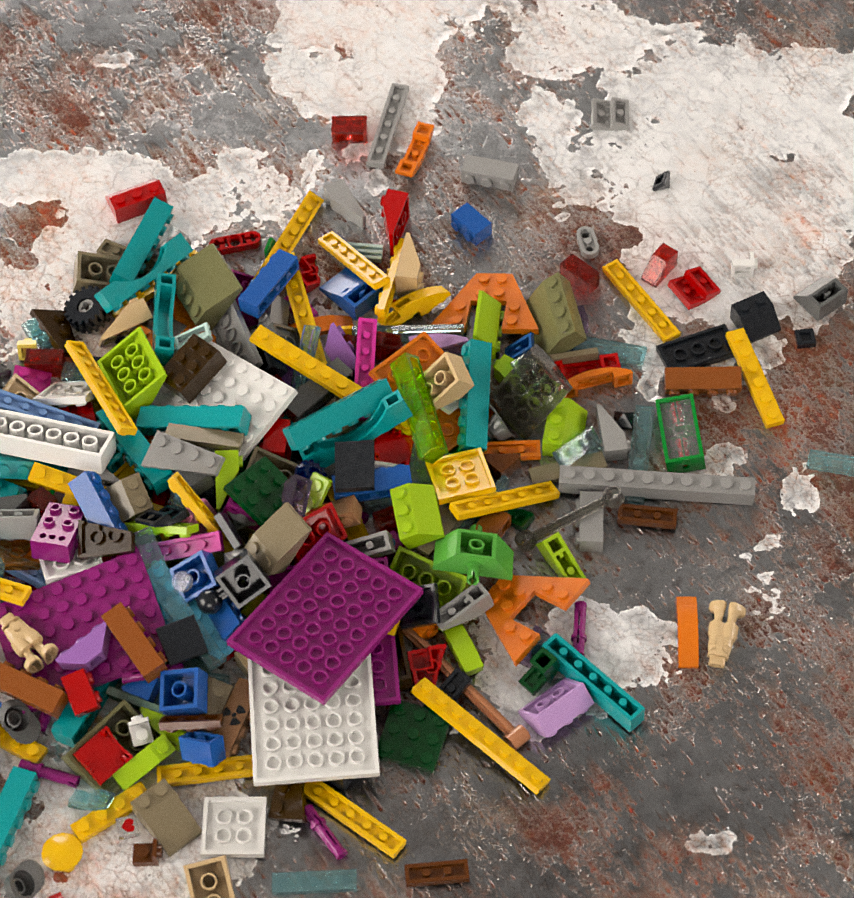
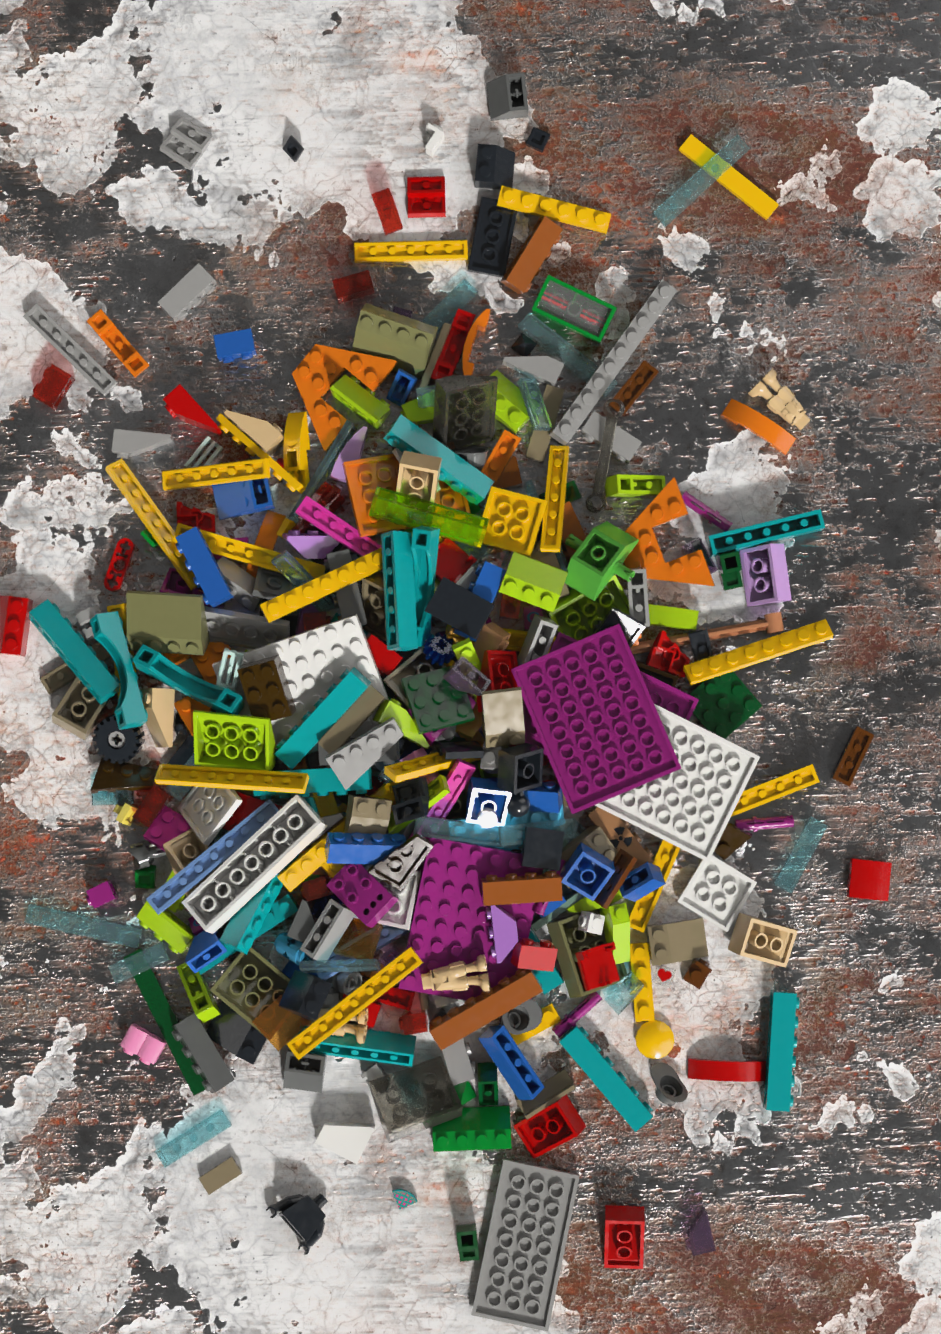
camera: 60 degrees left, 30 degrees up
light grey plate [576,226,599,259] -> none

